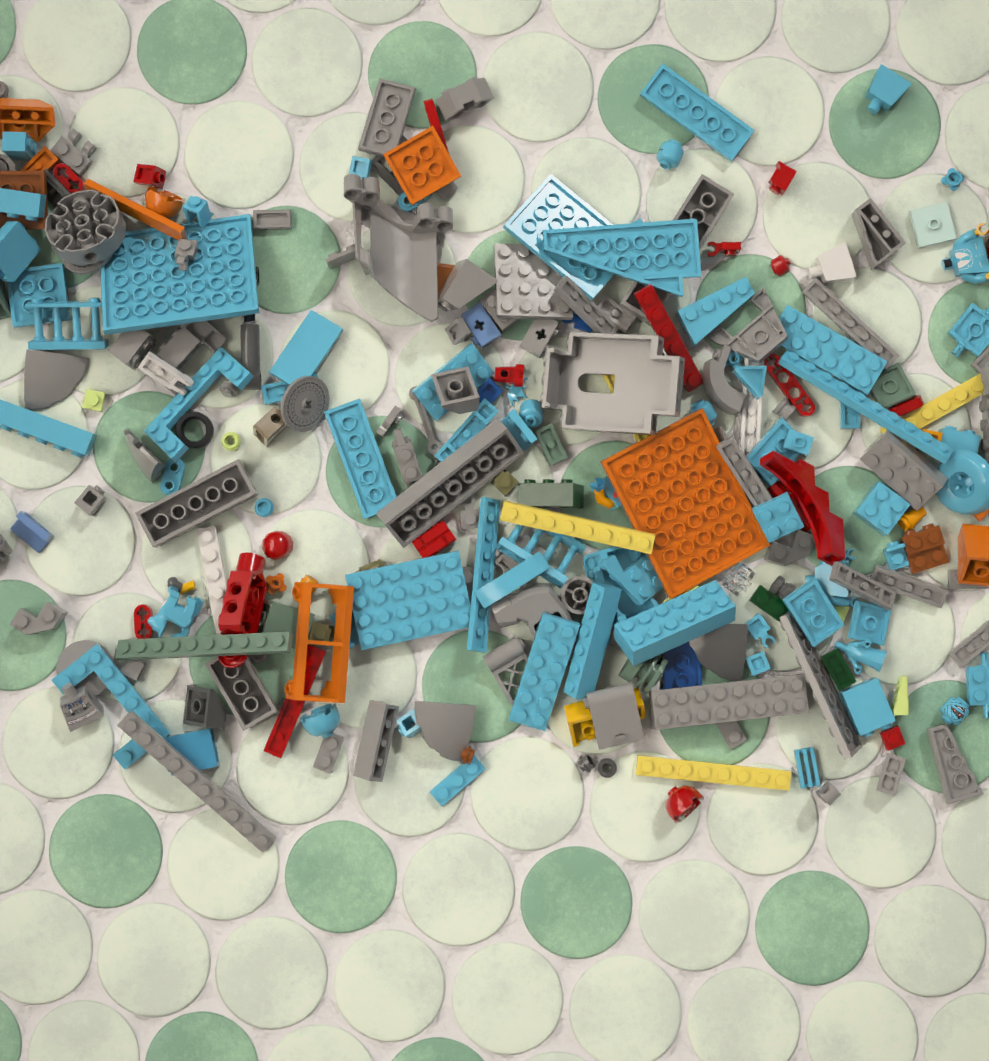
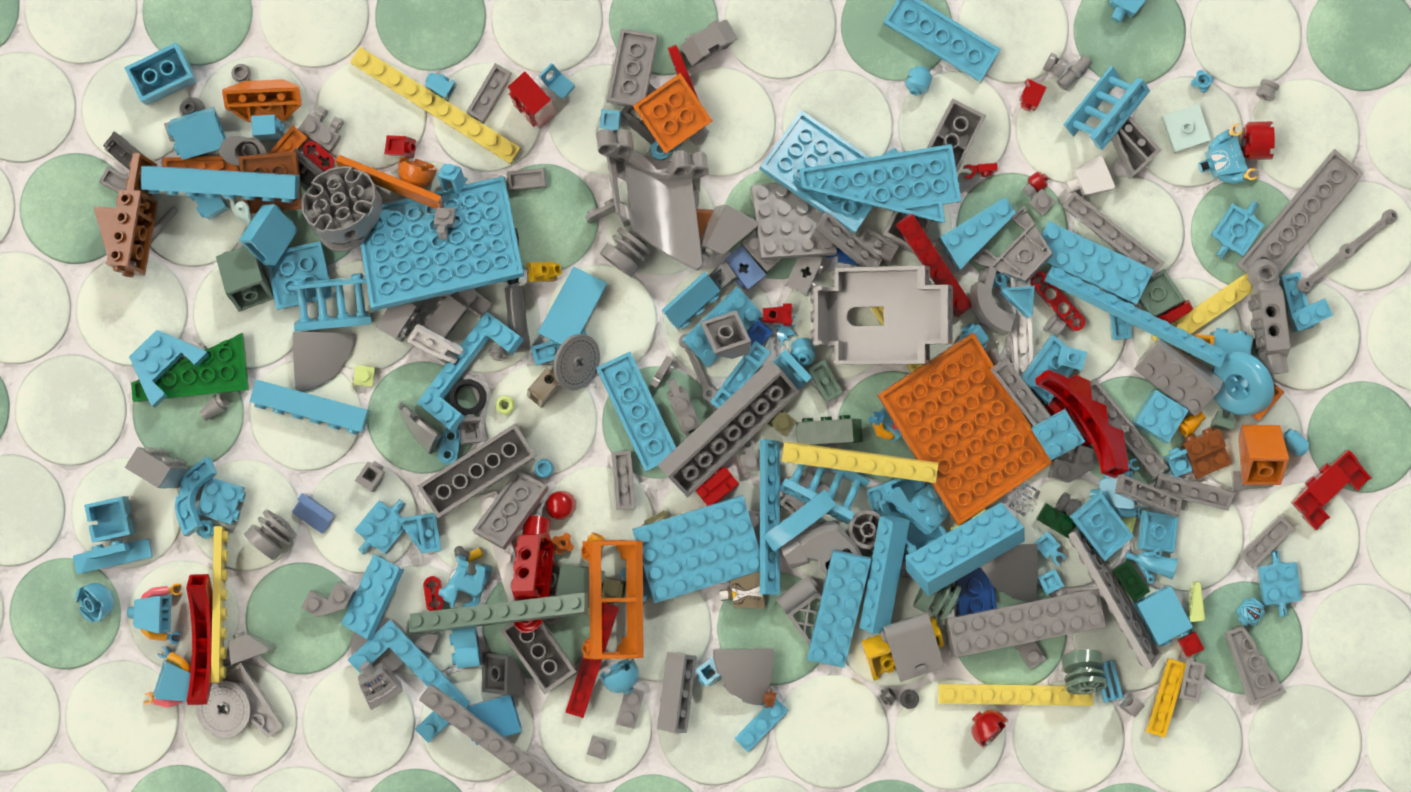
camera: 10 degrees left, 0 degrees up
none -> medium azure plate [341,554,404,640]
none -> light yellow plate [350,47,521,164]
none -> medium azure plate [355,499,406,555]
none -> medium azure wing [398,513,441,554]
none -> medium azure brick [425,72,457,101]
none -> medium azure brick [449,627,481,669]
none -> light grey bracket [459,414,482,445]
none -> light grey plate [466,63,512,122]
none -> light grey plate [472,470,549,550]
none -> red brick [508,71,557,129]
none -> yellow hips [526,262,562,282]
none -> medium azure bracket [539,63,575,99]
none -> light grey plate [587,735,611,760]
none -> light grey wheel [600,227,651,277]
none -> light grey plate [612,451,636,510]
none -> medium azure slope [662,272,720,330]
none -> dark tan torso [720,571,765,609]
none -> light grey plate [1021,184,1056,216]
none -> light grey wheel [1043,53,1069,78]
none -> light grey pin [1057,55,1092,90]
none -> sand green wheel [1061,649,1107,695]
none -> medium azure fence [1063,66,1150,150]
none -> light grey tile [1090,379,1169,480]
none -> yellow plate [1145,658,1186,738]
none -> sand green tile [1210,409,1236,431]

